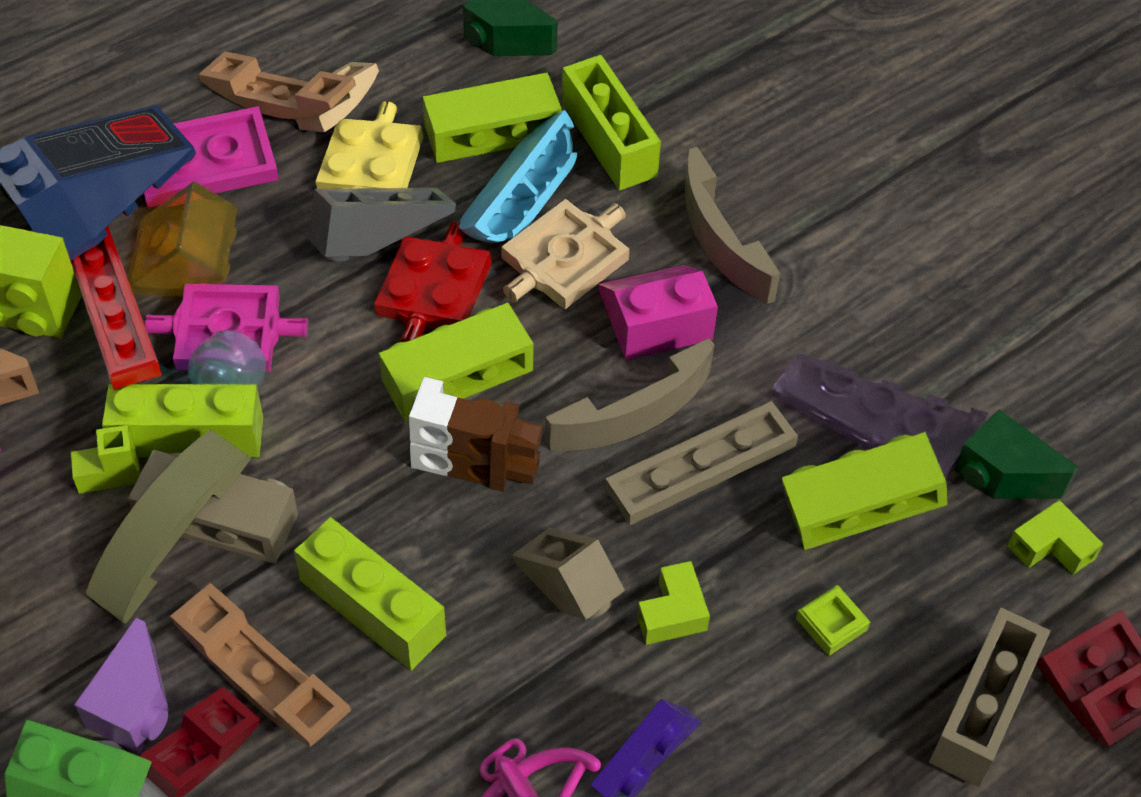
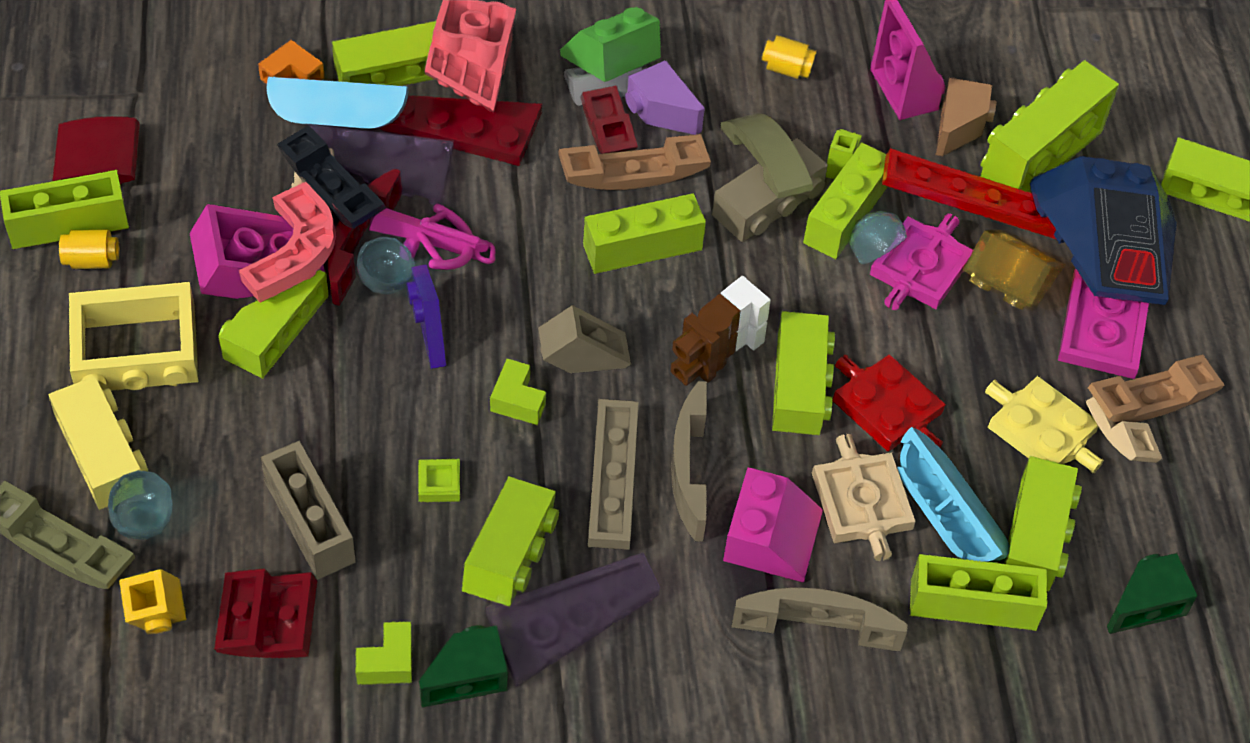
camera: 120 degrees right, 0 degrees up
dark grey slope [308,188,456,261] -> none

